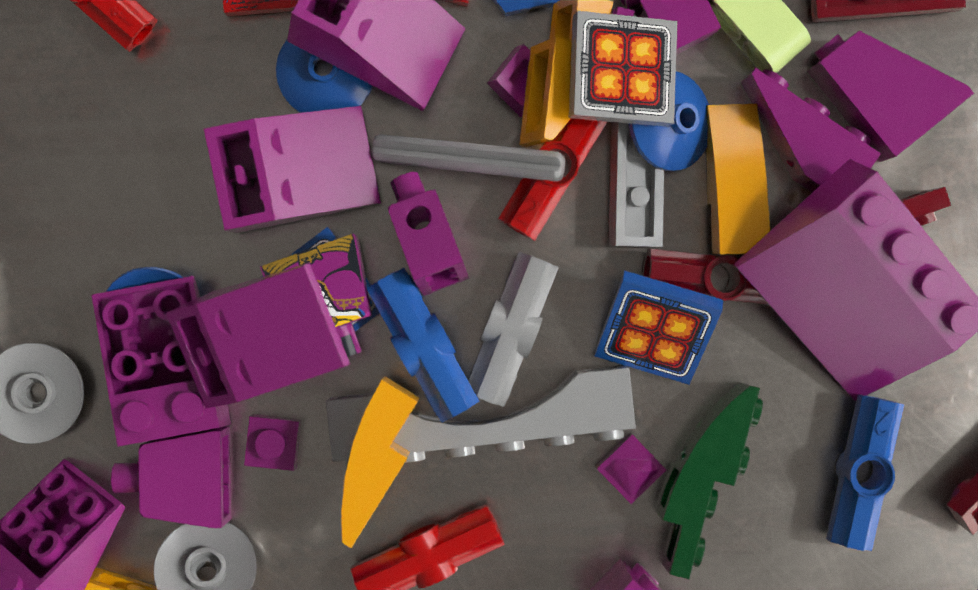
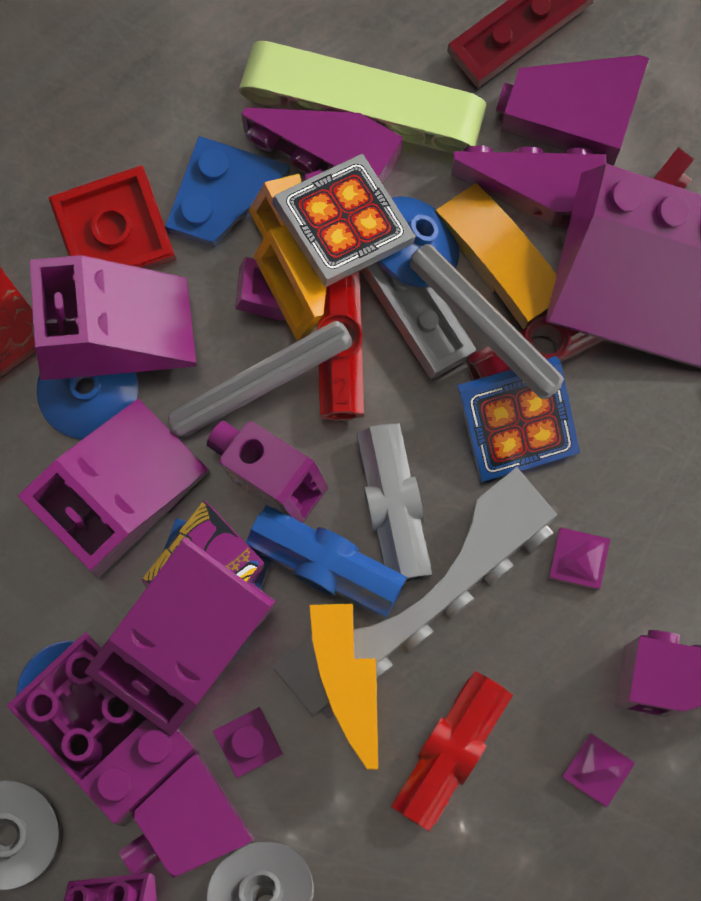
camera: 30 degrees left, 10 degrees down
dark green slope [656,382,763,579] -> none
none -> light grey axle [410,244,564,400]

